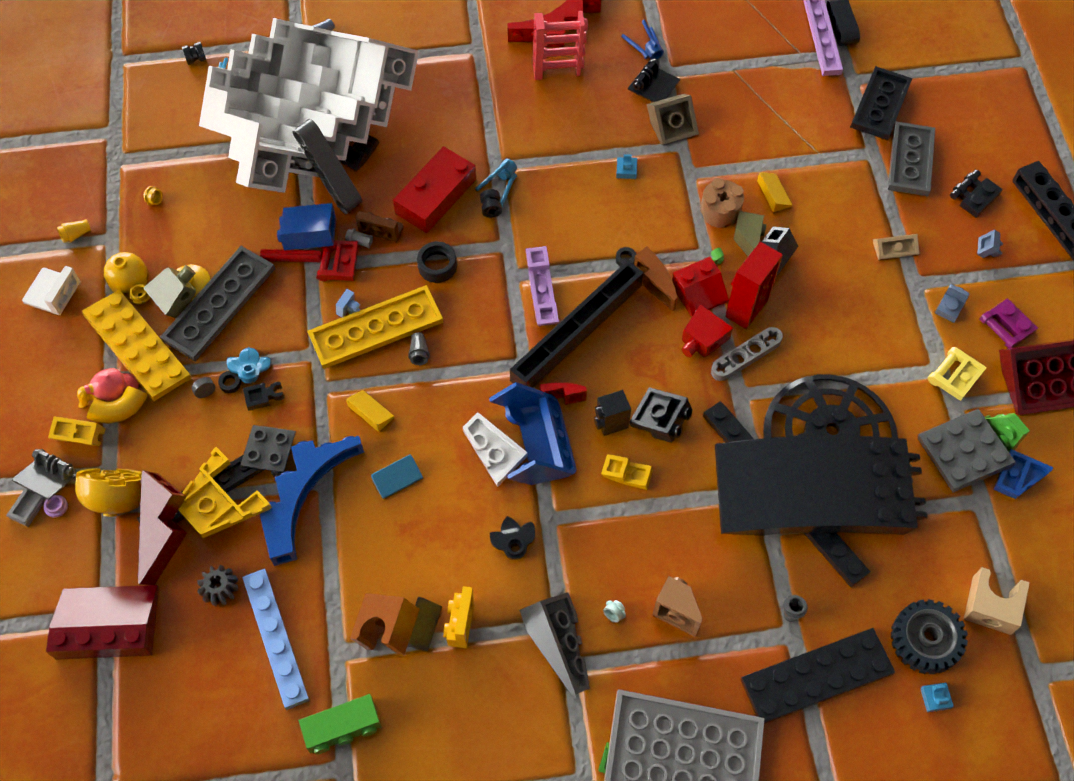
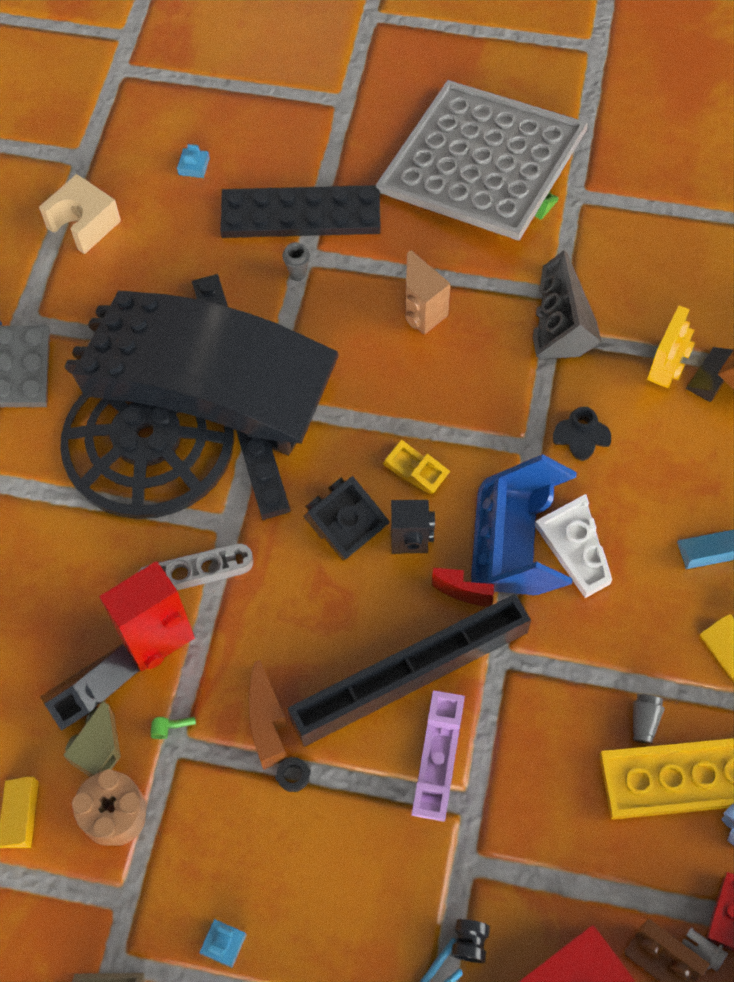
camera: 160 degrees left, 0 degrees up
black tyre [417,241,457,283] -> none
light aqua plate [603,600,626,623] -> none
red slope [672,256,729,318] -> none
red torso [681,305,733,357] -> none
wheel [891,599,968,674] -> none

